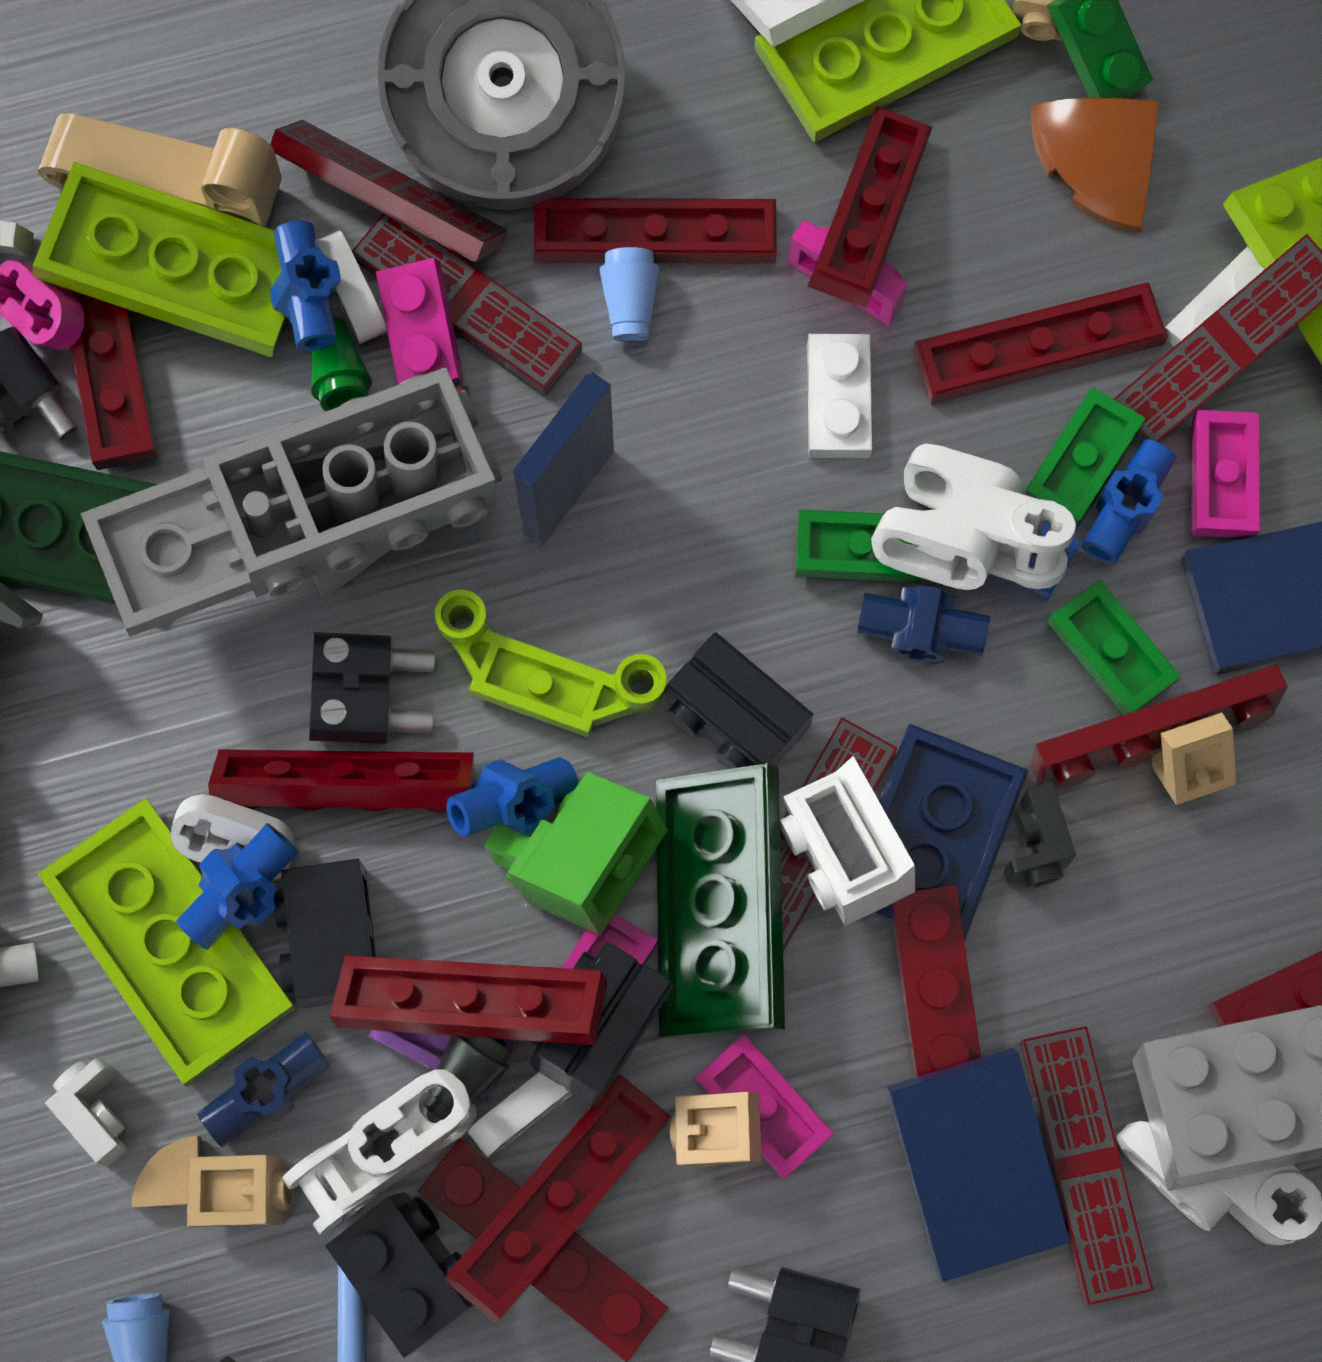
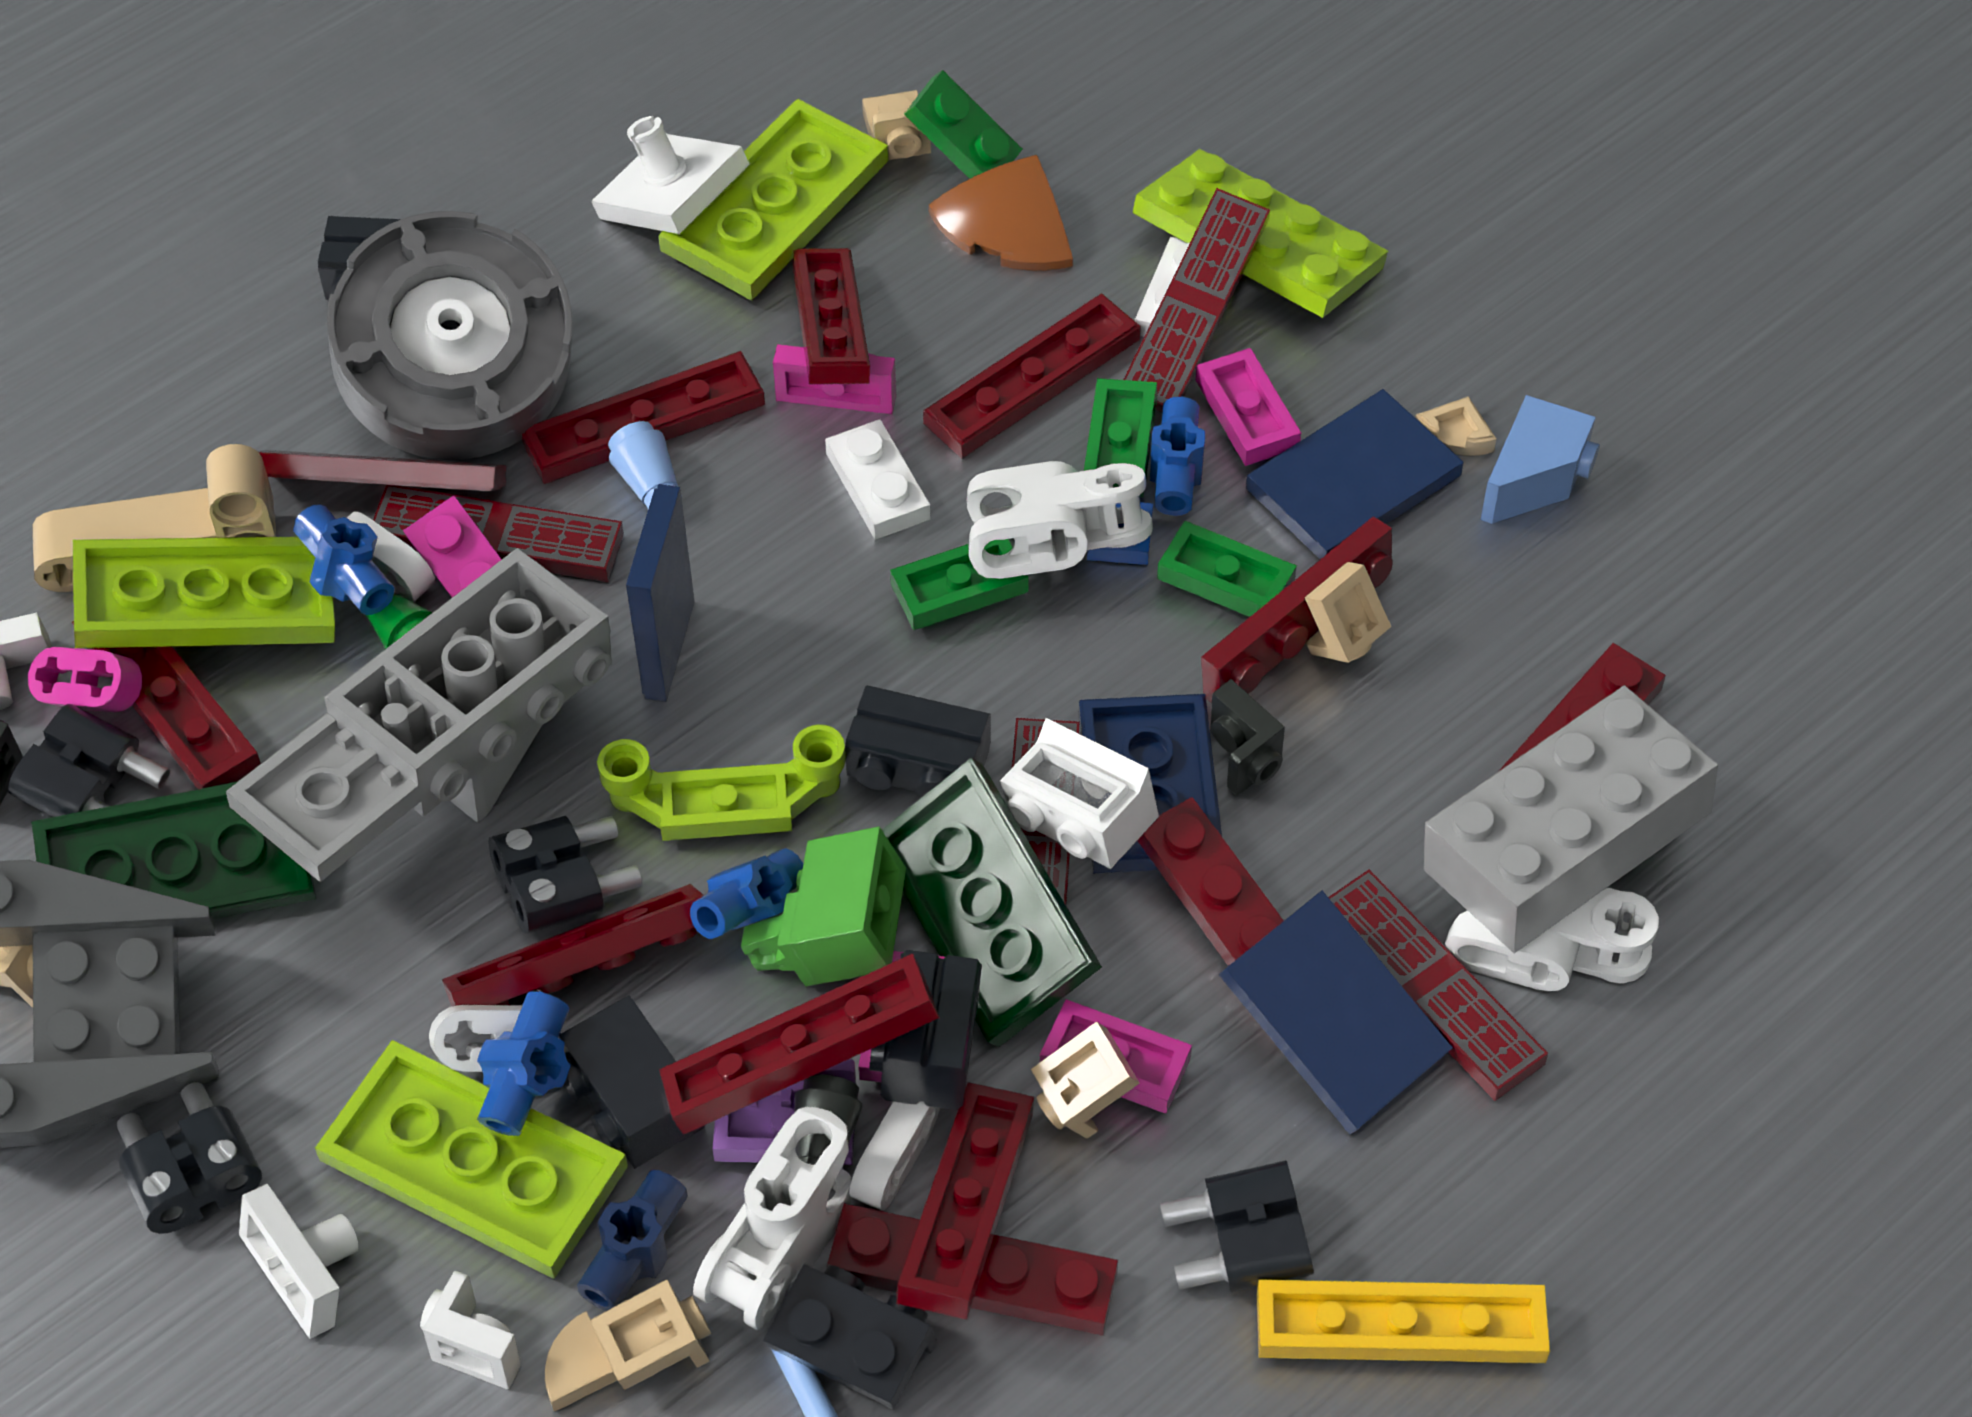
camera: 25 degrees left, 20 degrees down
dark blue axle [857,585,990,664] -> none

